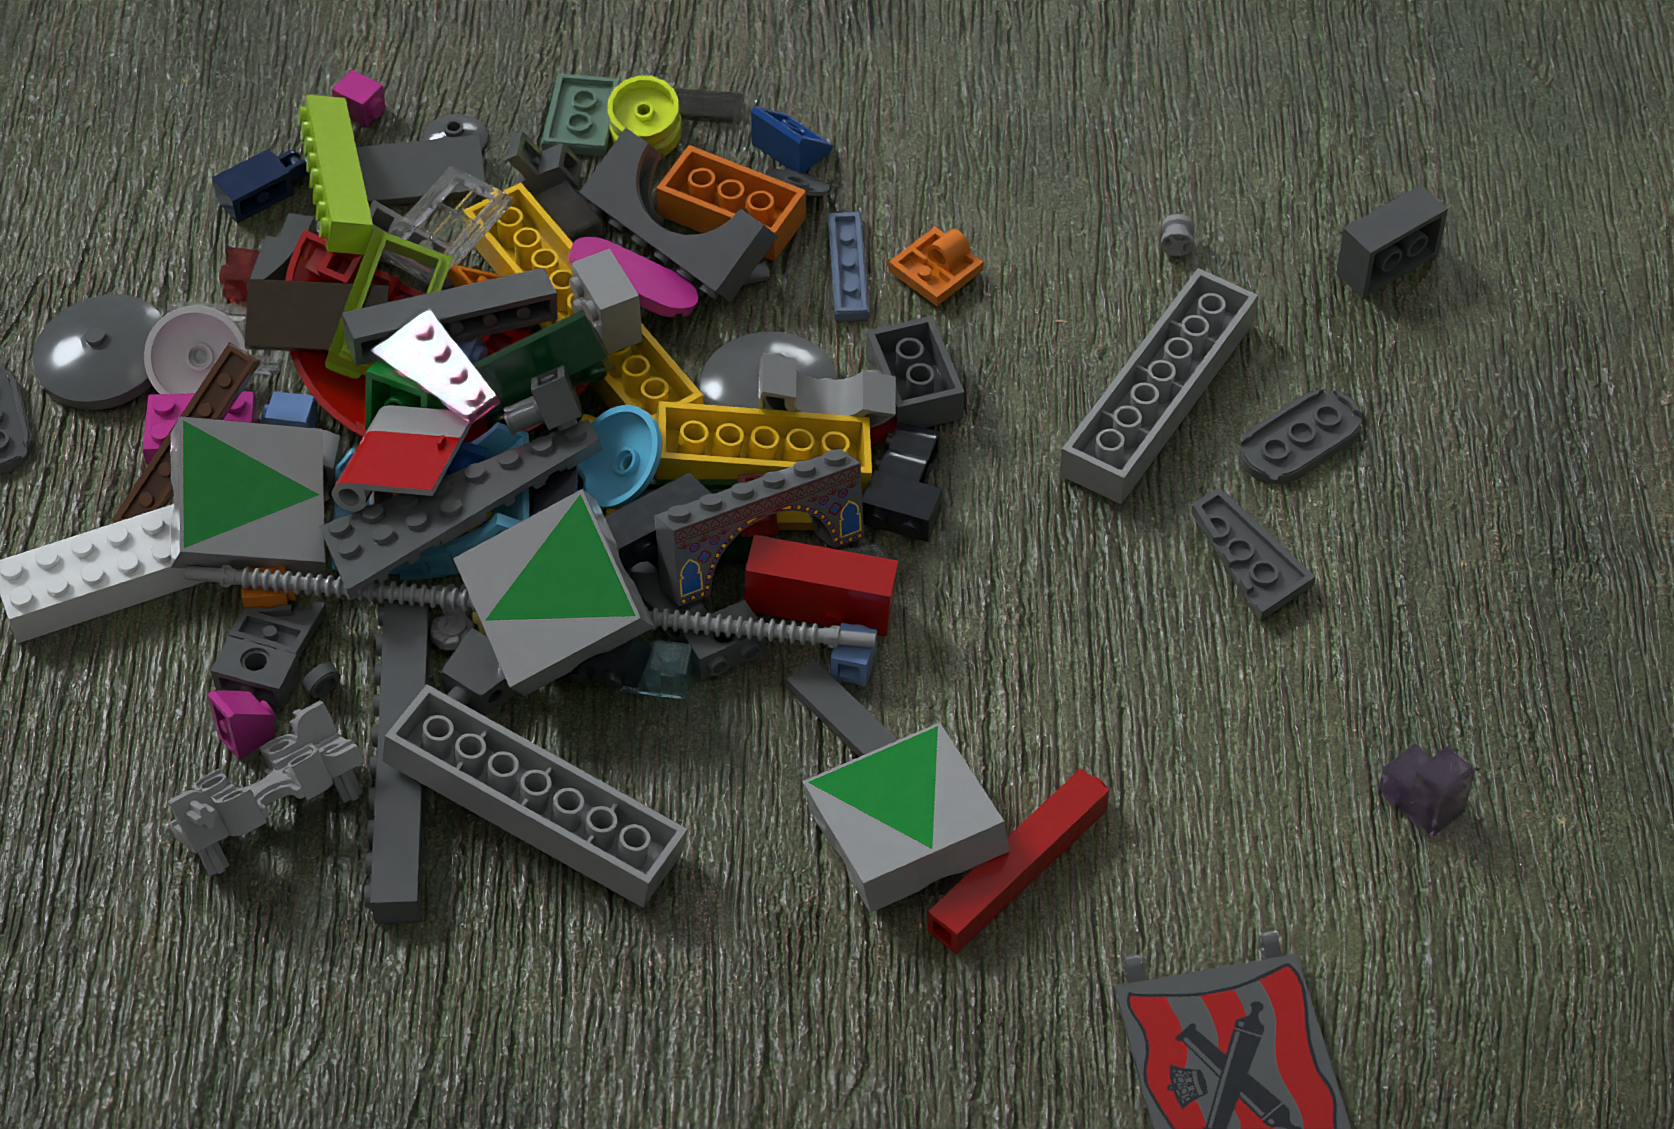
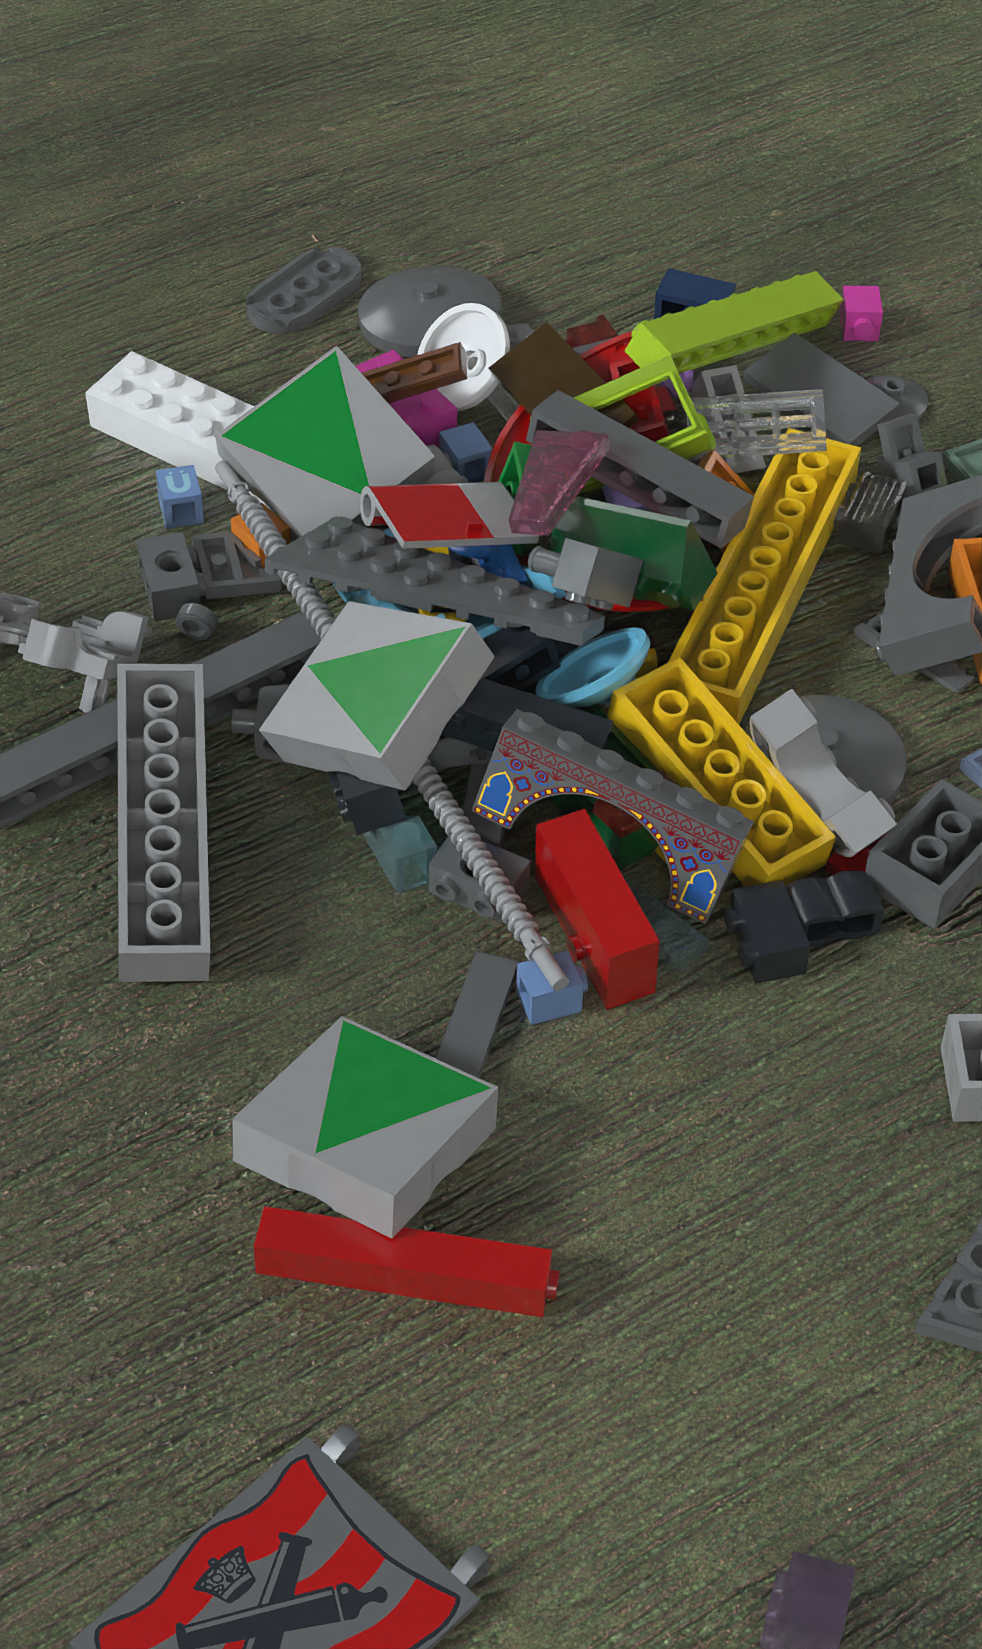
camera: 55 degrees right, 5 degrees down
dark pink slope [207,690,276,760] -> none
dark pink tile [568,237,698,317] -> none
light grey brick [569,249,642,354] -> none
none -> medium blue brick [156,465,204,529]

